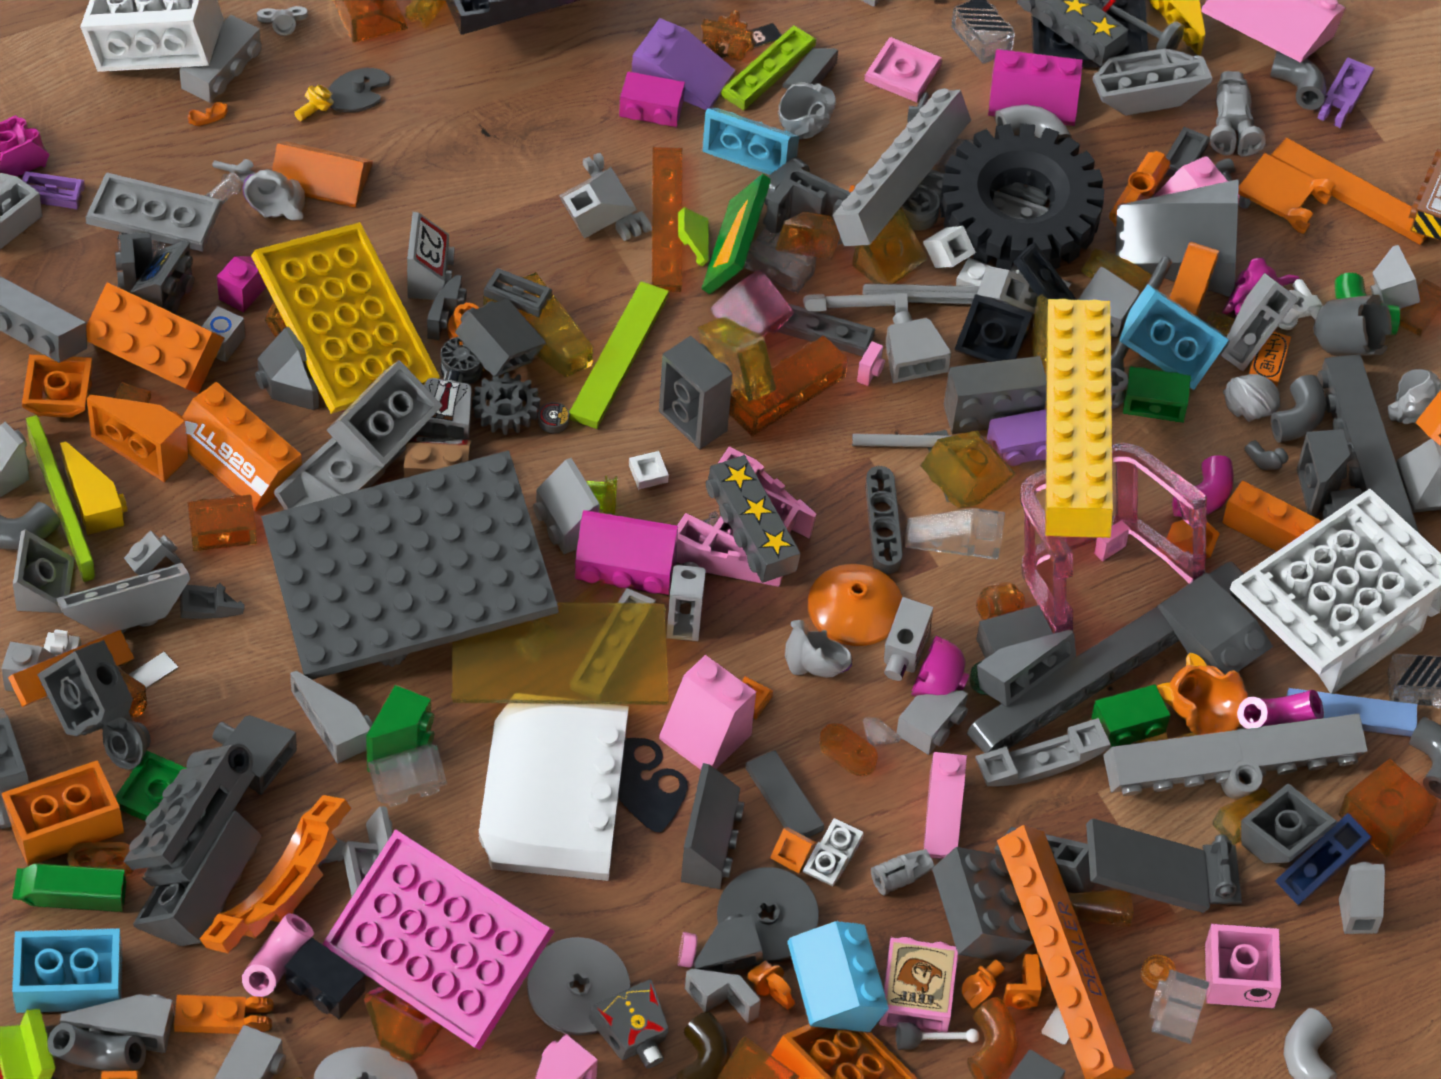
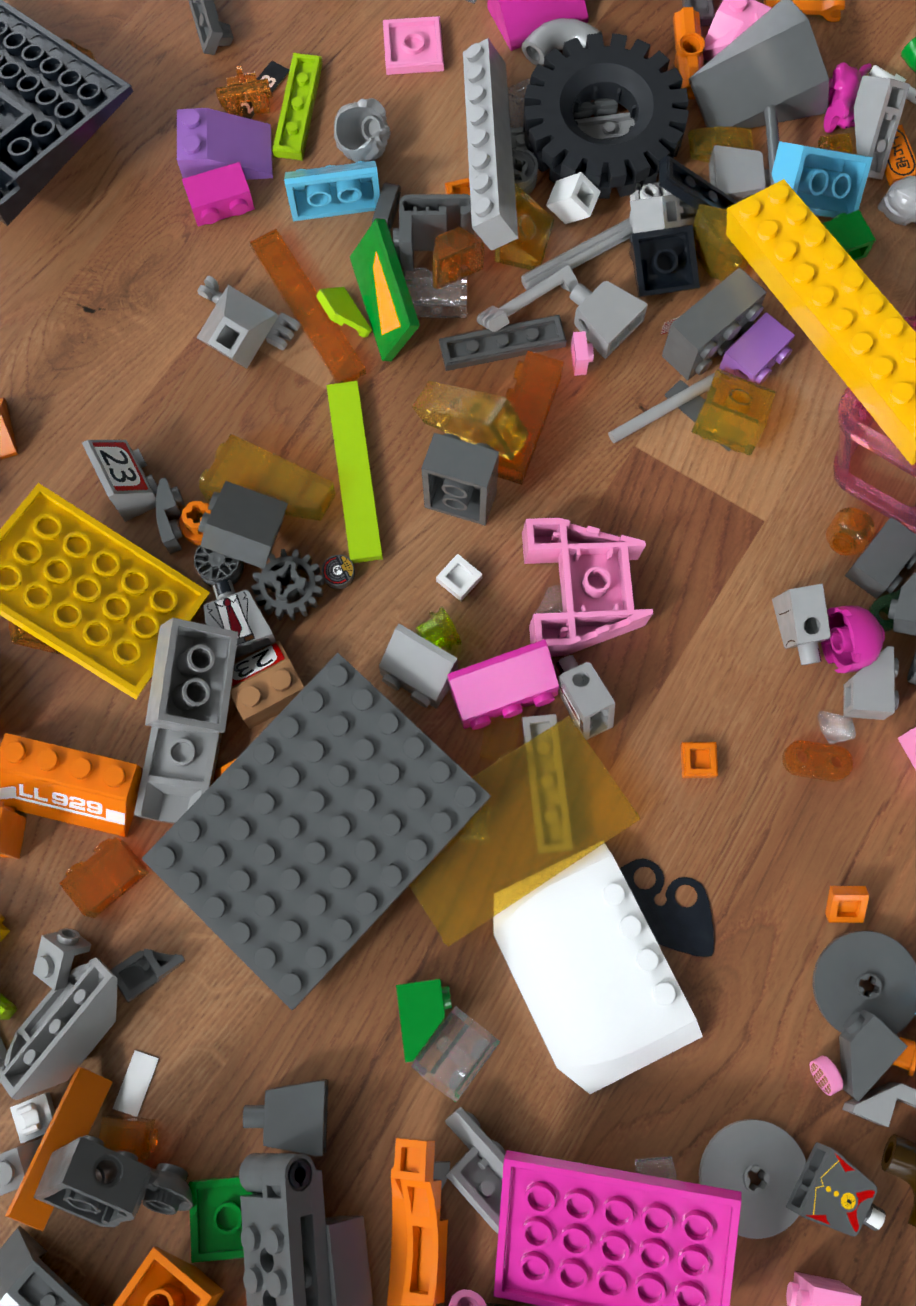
camera: 25 degrees left, 20 degrees up
dark grey slope [255,326,319,410] -> none
light grey slope [290,671,373,764] -> none
dark grey tile [484,268,553,317] -> none
bright pink slope [659,655,756,770] -> none
dark grey slope [681,763,745,889] -> none
dark grey brick [706,455,801,583] -> none
clear pink slope [710,270,795,353] -> none
dark grey tile [746,750,824,838] -> none
dark grey slope [783,48,838,89] -> none
light grey hair [785,620,852,678] -> none
white slope [803,818,864,886] -> none
orange dish [808,564,903,646] -> none
dark grey beam [865,466,902,574] -> none
clear slope [904,508,1005,559] -> none
dark grey hand [907,93,929,123] -> none
white plate [956,258,992,286] -> none
orange beam [1170,241,1219,317] -> none

